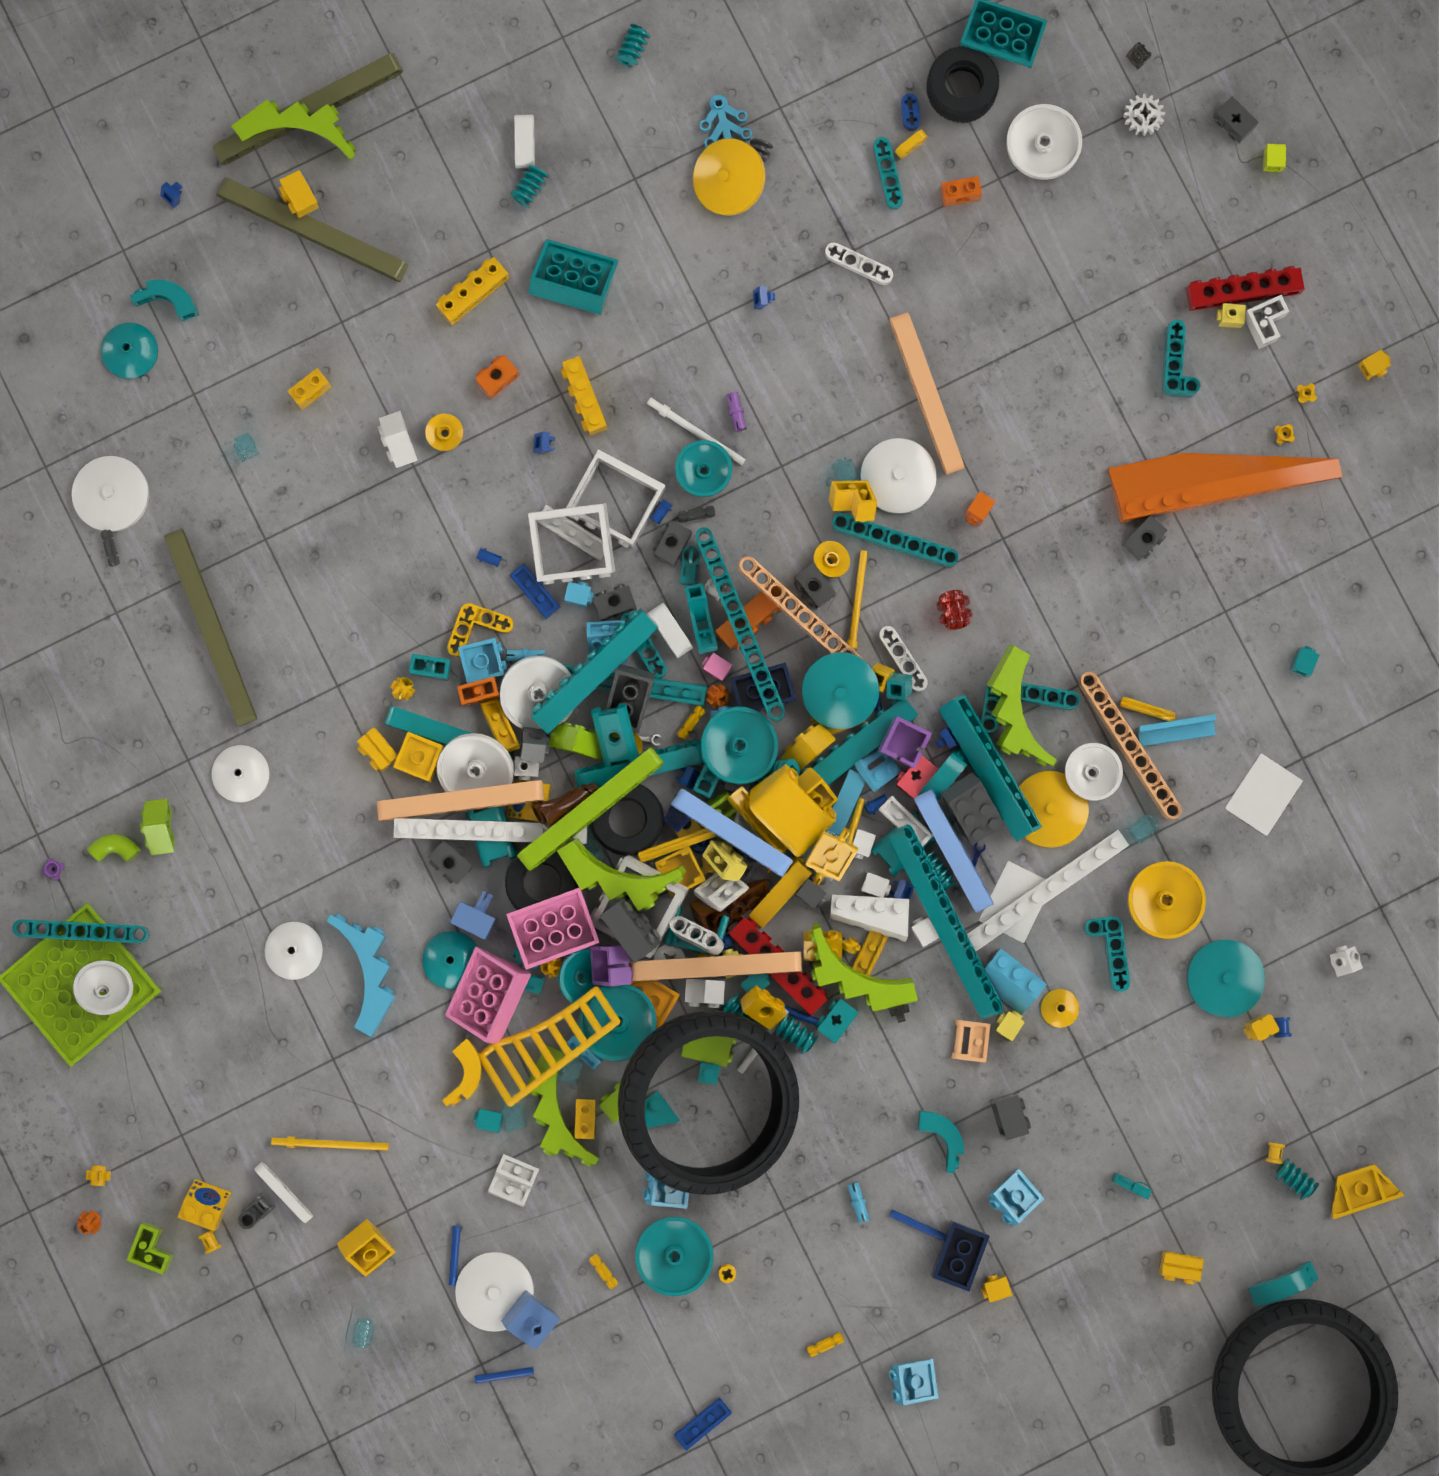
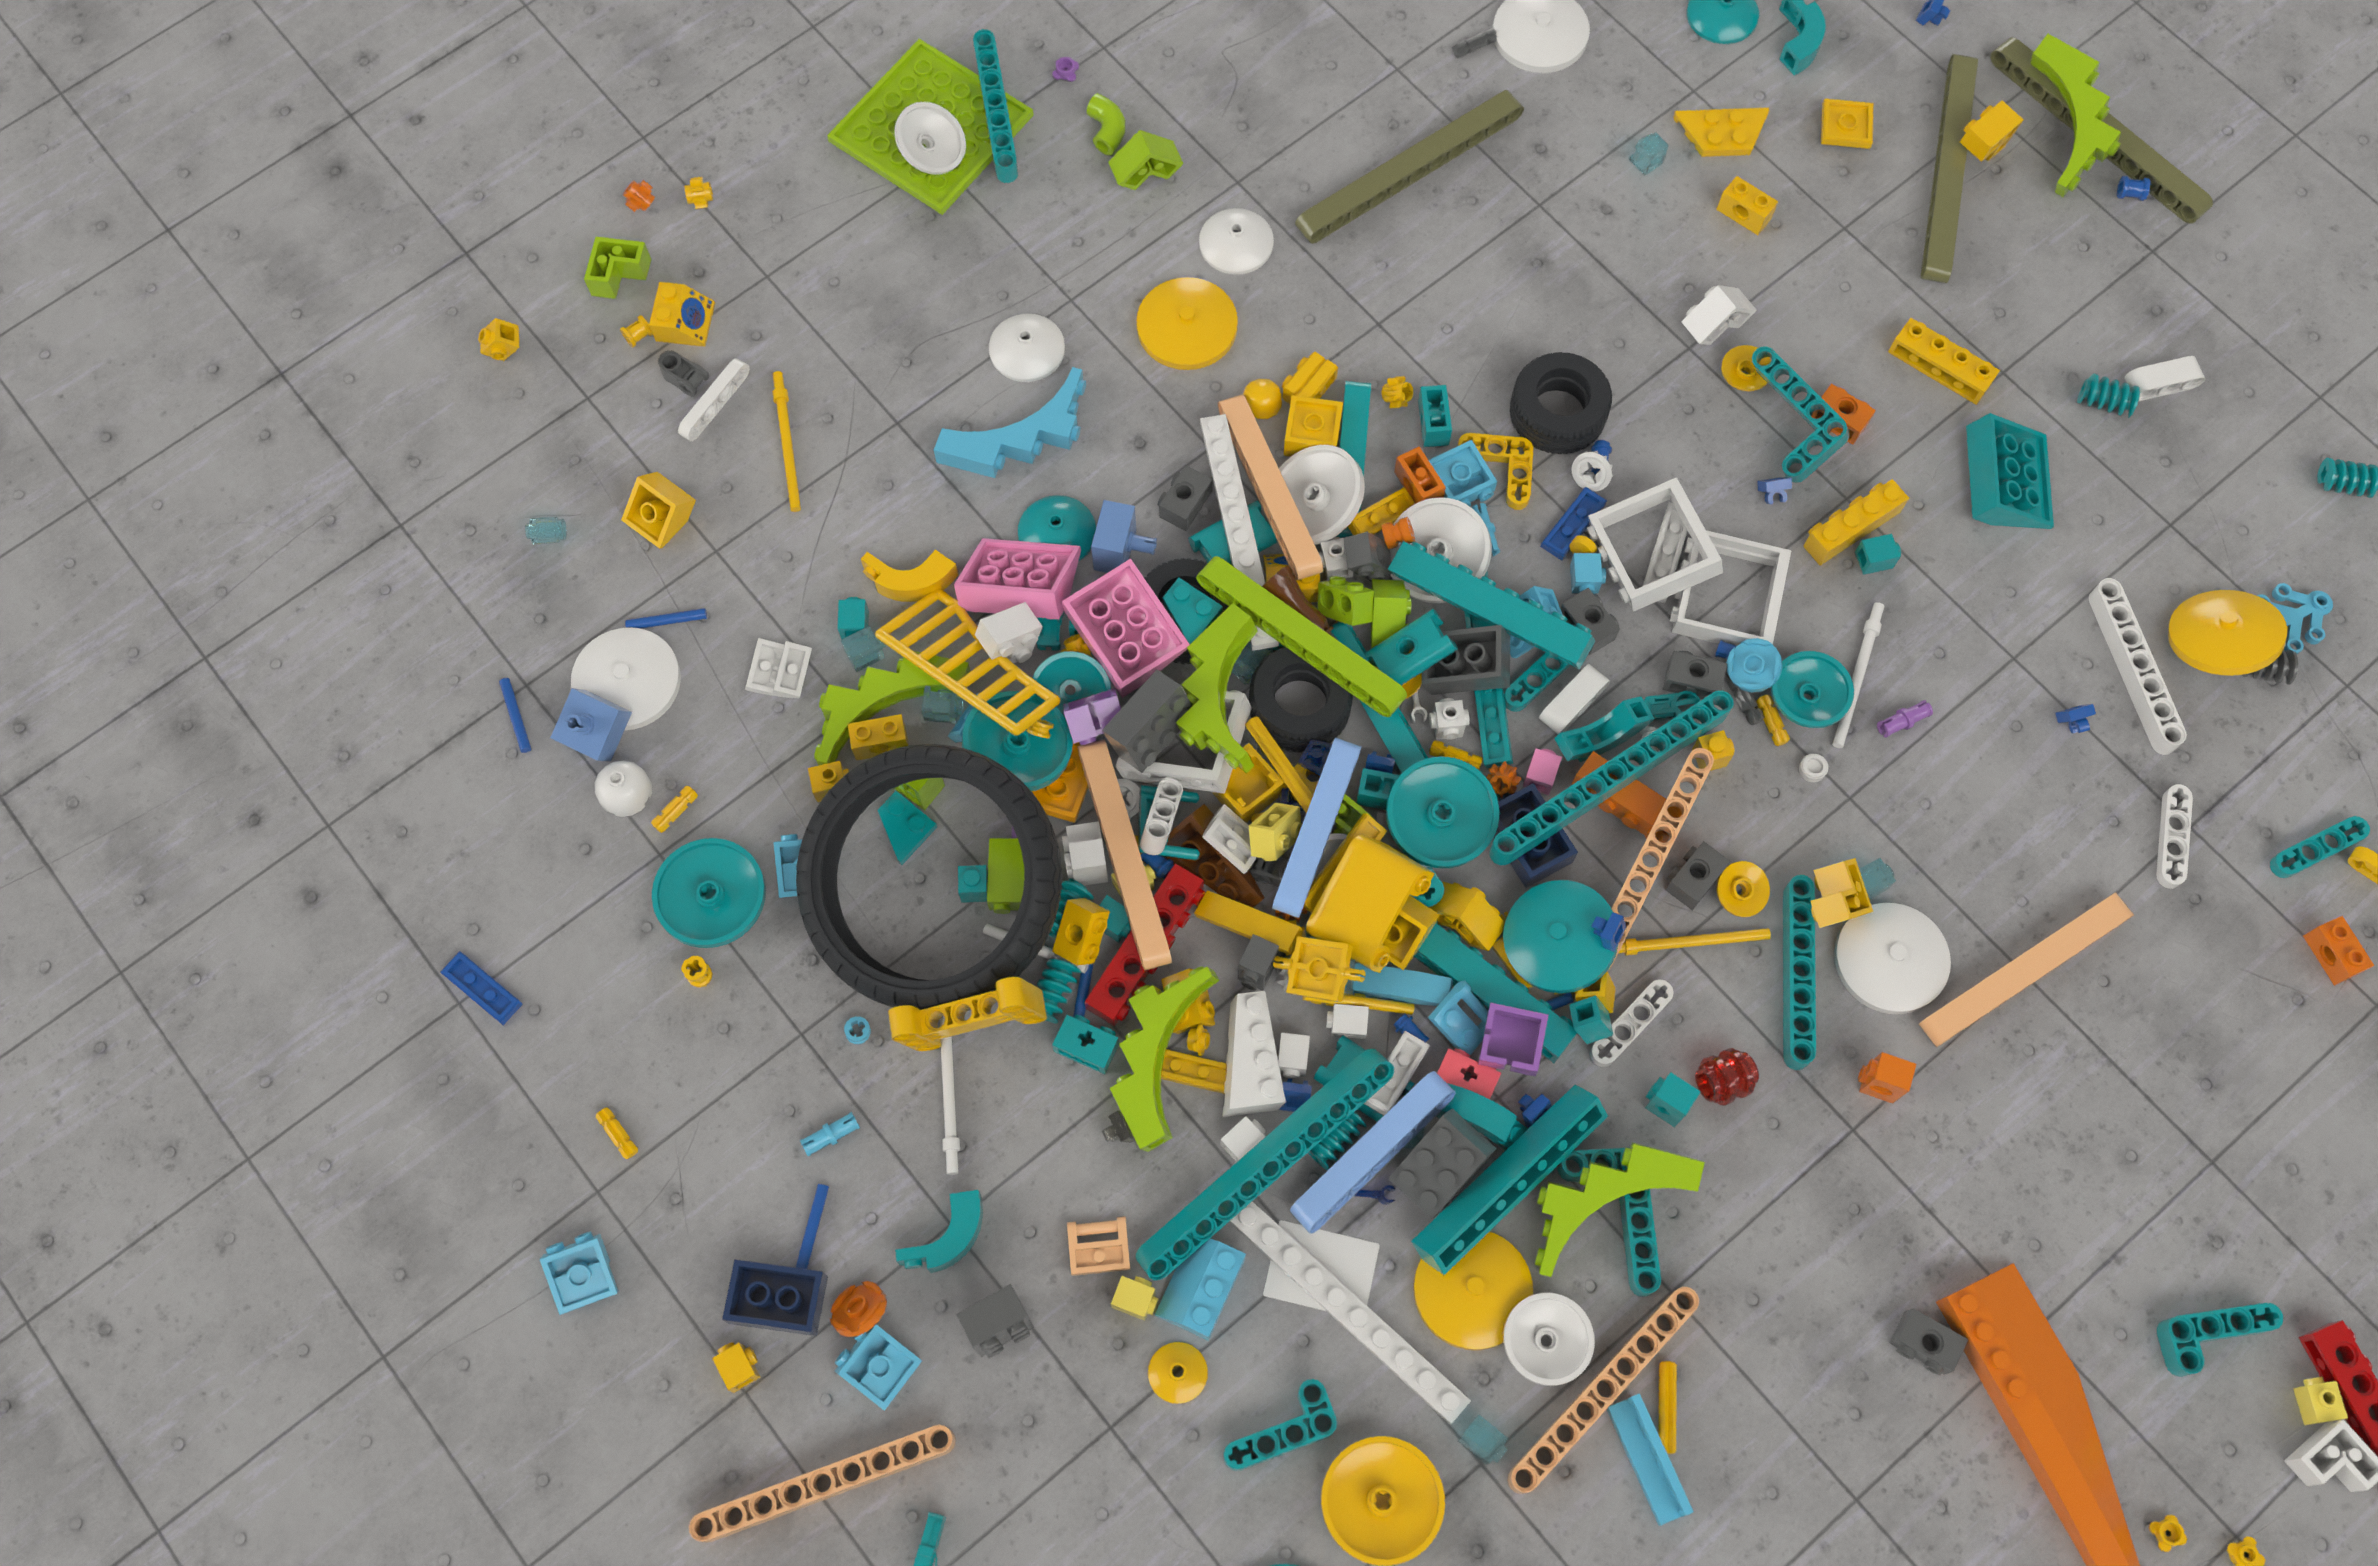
camera: 80 degrees right, 15 degrees down
none -> yellow brick [478,318,519,361]
none -> white cylinder [595,760,652,817]
none -> light nougat beam [689,1425,956,1543]
none -> yellow brick [808,761,849,802]
none -> orange tile [830,1281,887,1337]
none -> medium azure bush [844,1017,871,1044]
none -> yellow beam [888,977,1047,1051]
none -> white bar [940,1016,960,1175]
none -> white brick [975,602,1043,663]
none -> yellow bush [1026,719,1054,738]
none -> yellow dish [1137,277,1238,370]
none -> teal wing [1163,578,1223,644]
none -> yellow hair [1243,379,1282,419]
none -> lime brick [1318,576,1374,626]
none -> orange wheel [1382,517,1415,550]
none -> white brick [1429,698,1469,740]
none -> black tyre [1510,352,1612,454]
none -> yellow tile [1569,535,1597,554]
none -> white gear [1572,451,1613,492]
none -> blue tile [1591,912,1626,952]
none -> teal brick [1645,1072,1701,1128]
none -> yellow wing [1674,107,1769,157]
none -> yellow brick [1692,730,1735,771]
none -> medium azure tile [1726,638,1783,693]
none -> teal beam [1752,346,1850,483]
none -> yellow axle [1756,694,1790,746]
none -> white tile [1799,754,1828,782]
none -> yellow plate [1821,98,1873,149]
none -> teal brick [1855,534,1901,575]
none -> white beam [2089,578,2187,755]
none -> blue bush [2117,176,2150,201]

